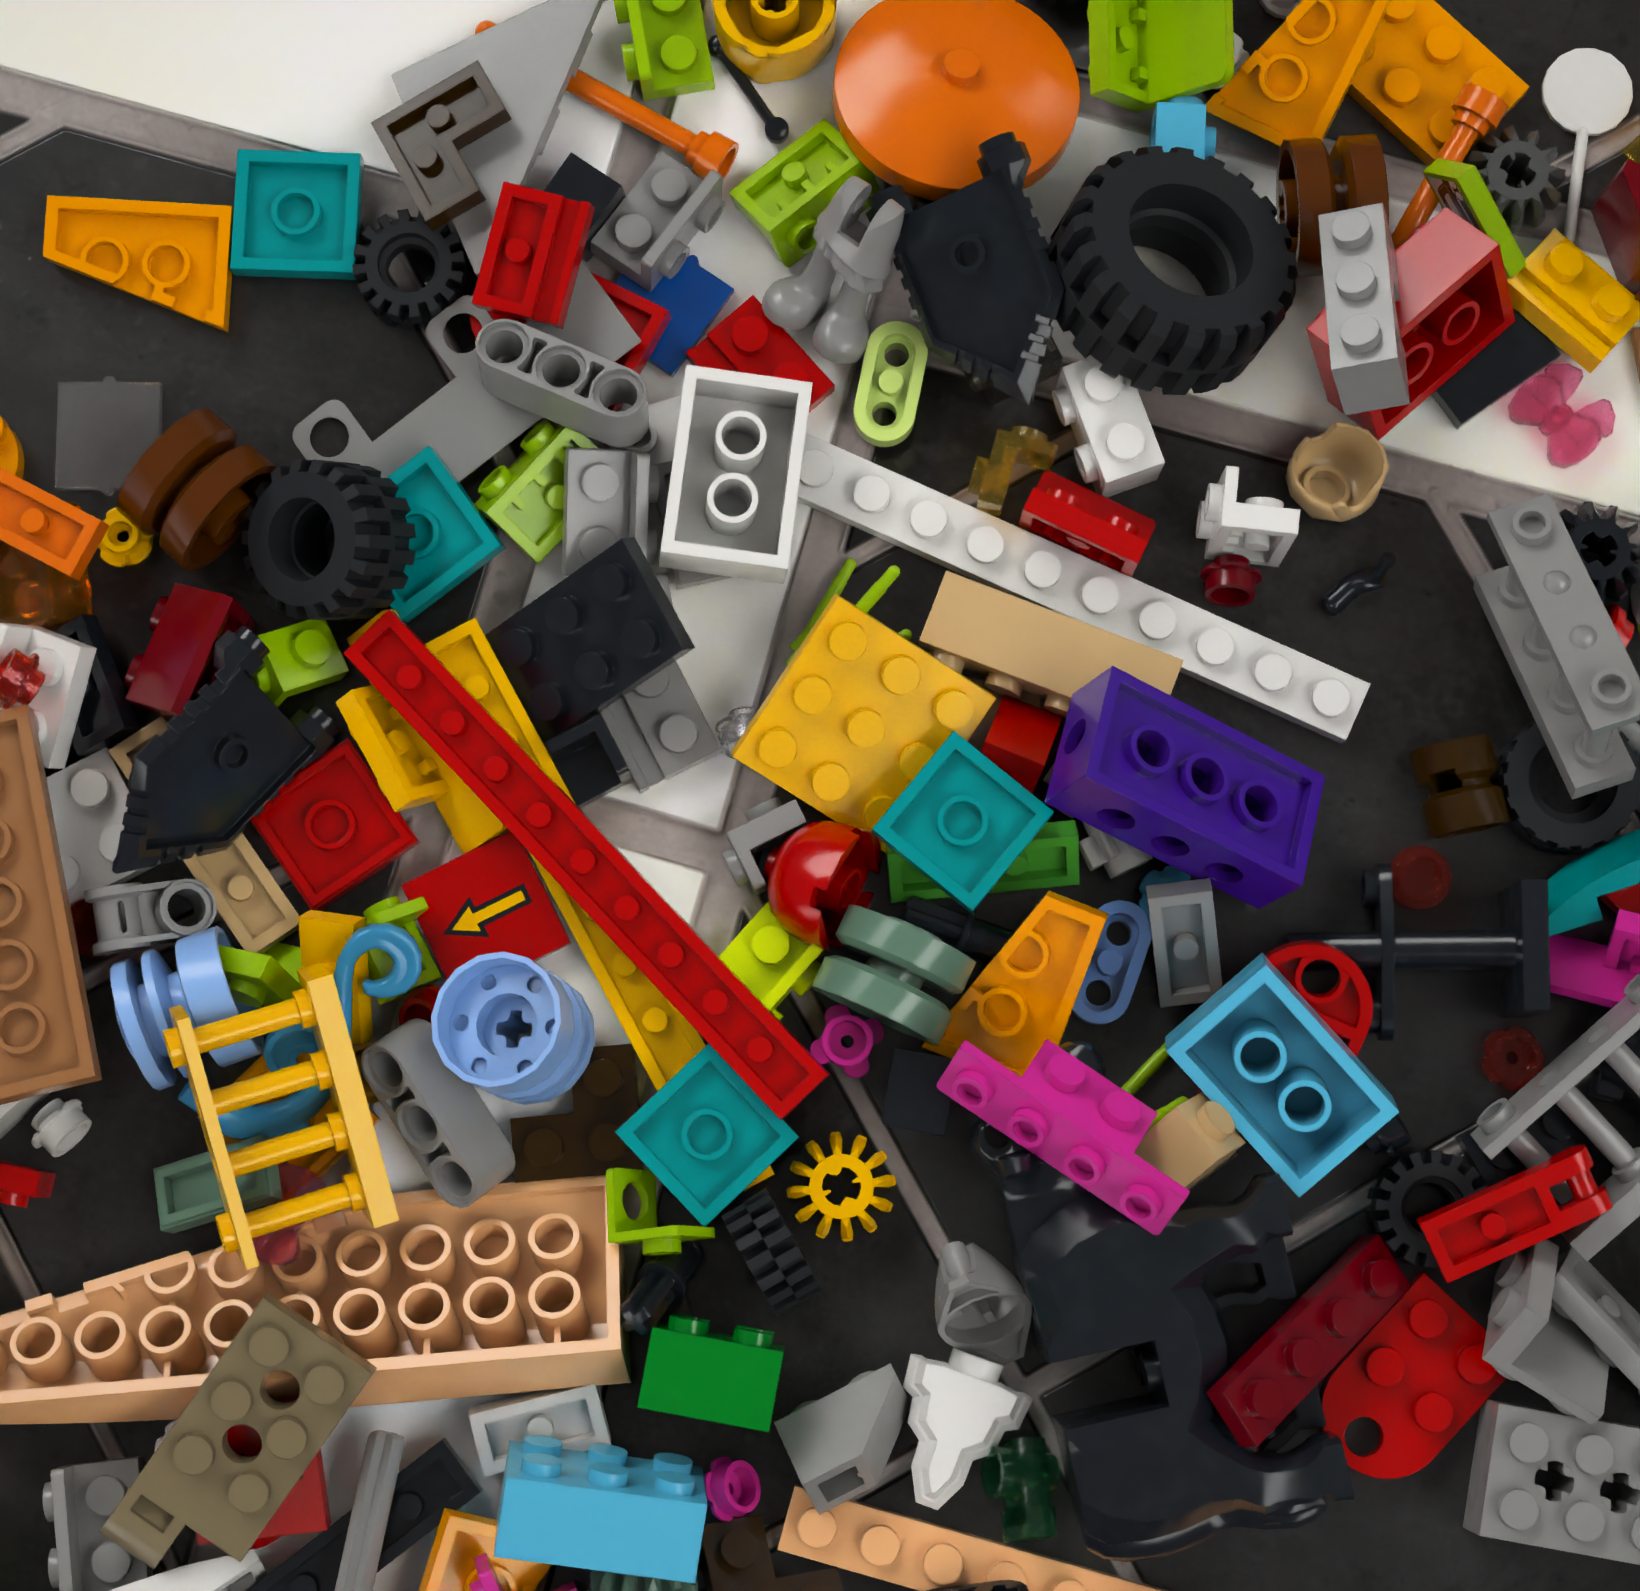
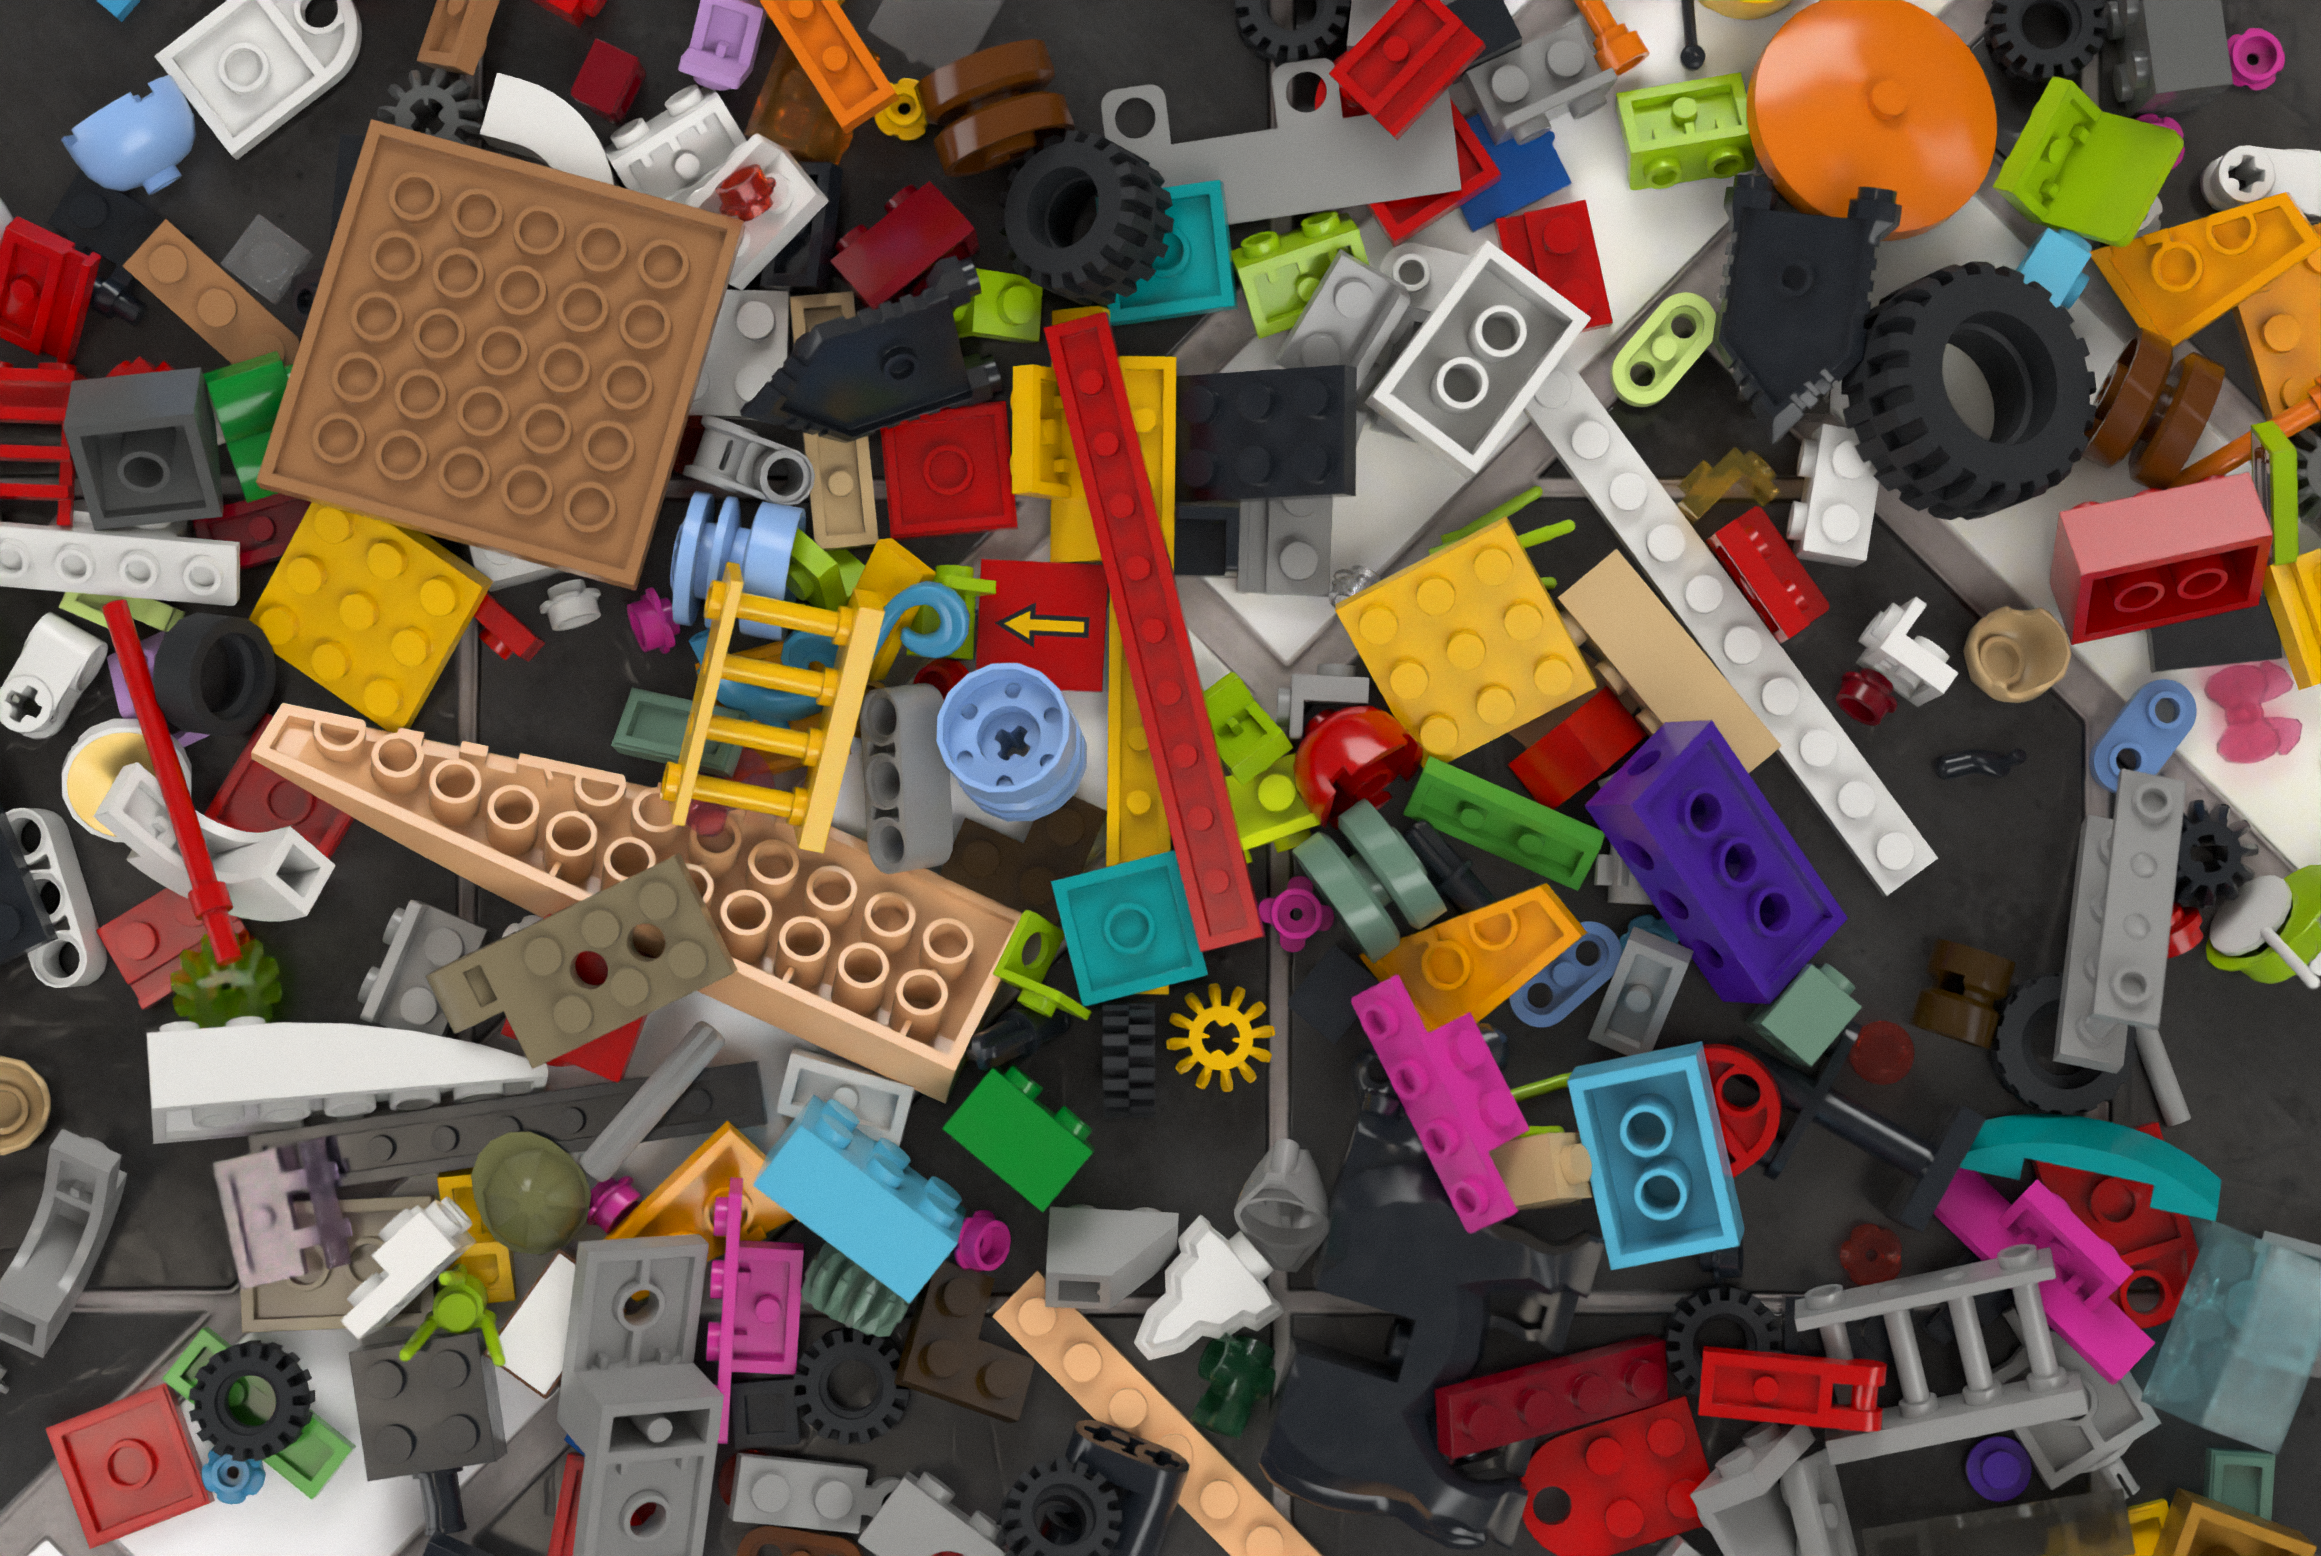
camera: 30 degrees right, 5 degrees up
light grey beam [475,319,649,448] -> none
light grey piece [762,176,905,364] -> none
teal plate [872,731,1054,914] -> none
light grey arch [1318,202,1410,415] -> none
none -> dark pink plate [627,587,680,654]
none -> lime bracket [1204,672,1293,786]
none -> sand green brick [1744,963,1862,1066]
none -> medium blue plate [2089,679,2197,794]

